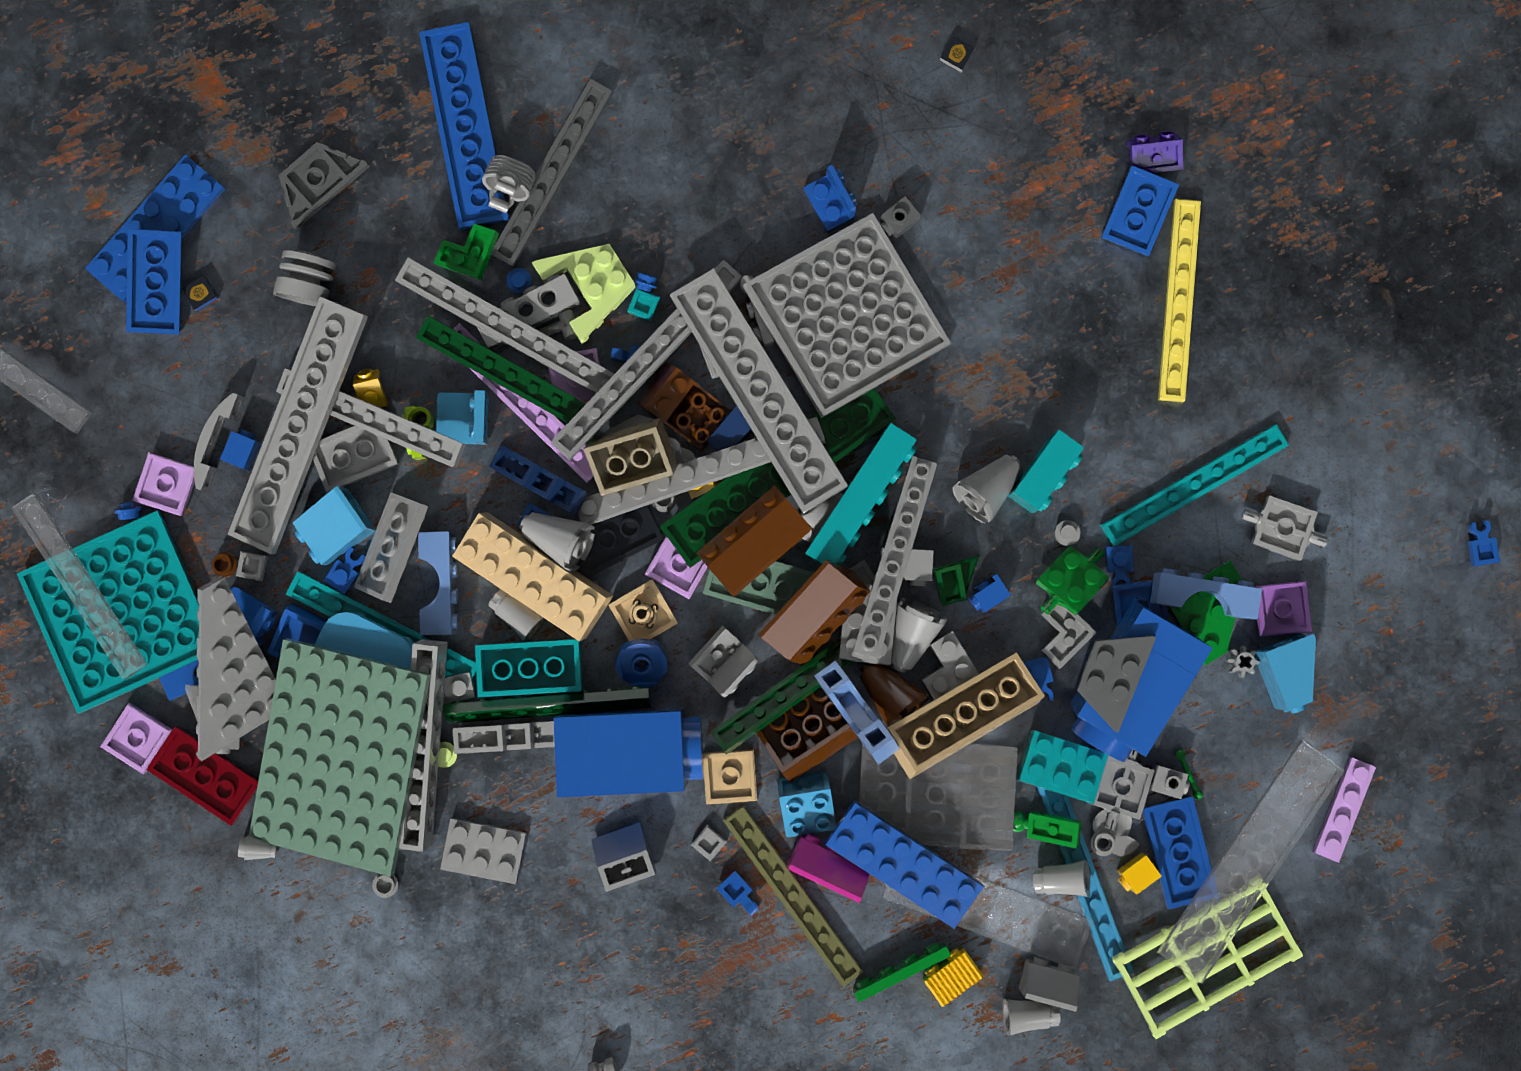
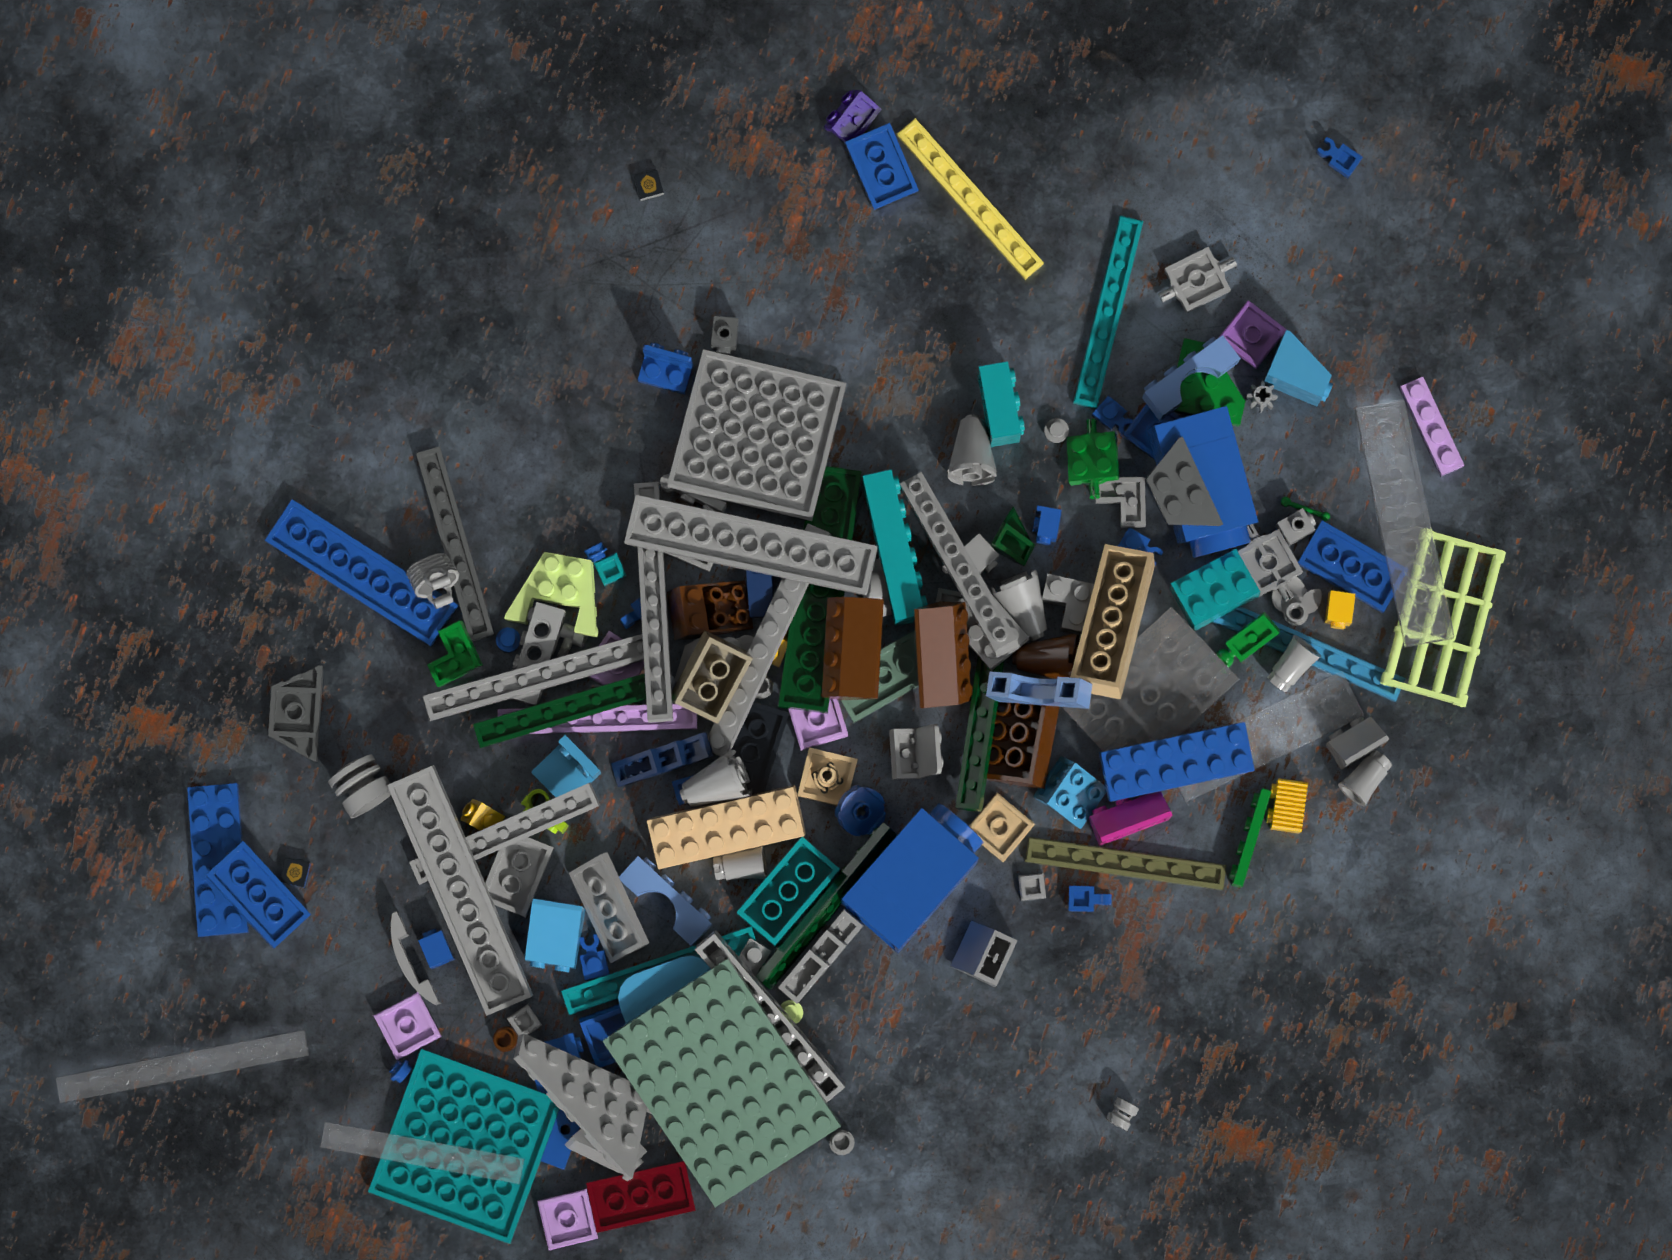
camera: 45 degrees left, 5 degrees down
light grey cone [238,835,277,860] -> none
light grey plate [440,818,527,884] -> none

